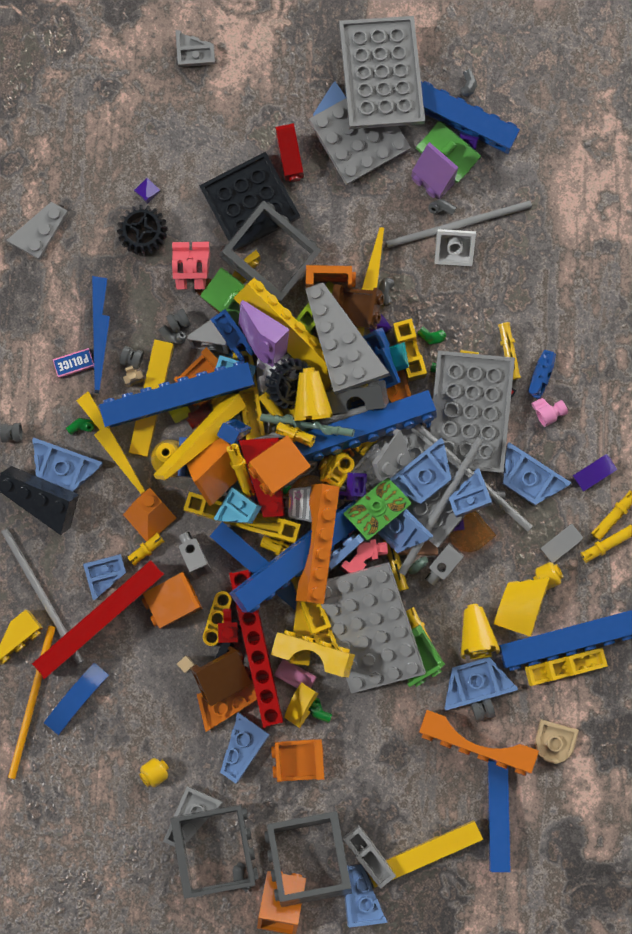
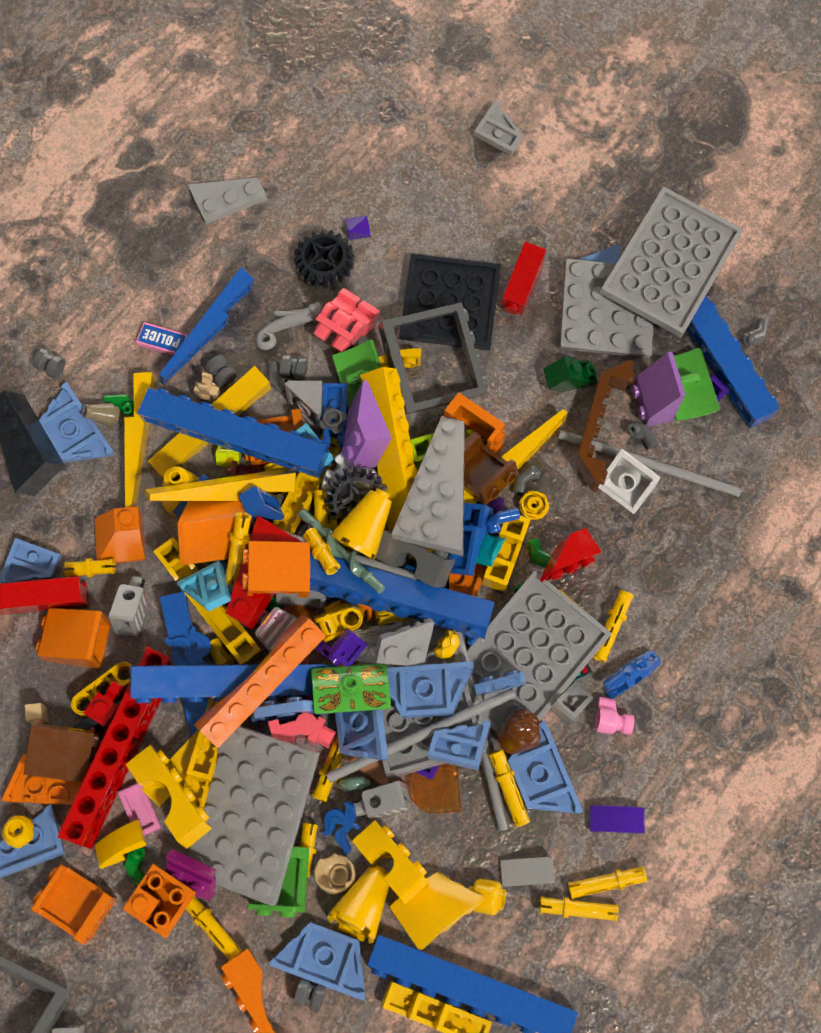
camera: 30 degrees right, 10 degrees down
none -> yellow plate [2,815,34,848]
none -> dark tan cone [82,403,120,426]
none -> orange slope [123,864,196,939]
none -> blue piece [165,626,212,665]
none -> magenta plate [166,849,216,901]
none -> yellow pin [186,896,243,961]
none -> light grey plant [255,301,322,350]
none -> tan hair [314,854,356,895]
none -> dark grey plate [319,407,347,434]
none -> blue piece [322,801,360,855]
none -> yellow arch [352,821,429,904]
none -> yellow plate [433,630,460,659]
none -> medium blue wing [474,670,526,696]
none -> blue arm [486,507,520,533]
none -> yellow pin [488,749,530,827]
none -> reddish brown hair [497,709,541,754]
none -> yellow plate [519,491,549,520]
none -> red slope [540,528,601,582]
none -> dark green slope [543,357,598,392]
none -> light grey slope [550,682,594,727]
none -> reddish brown slope [575,360,636,492]

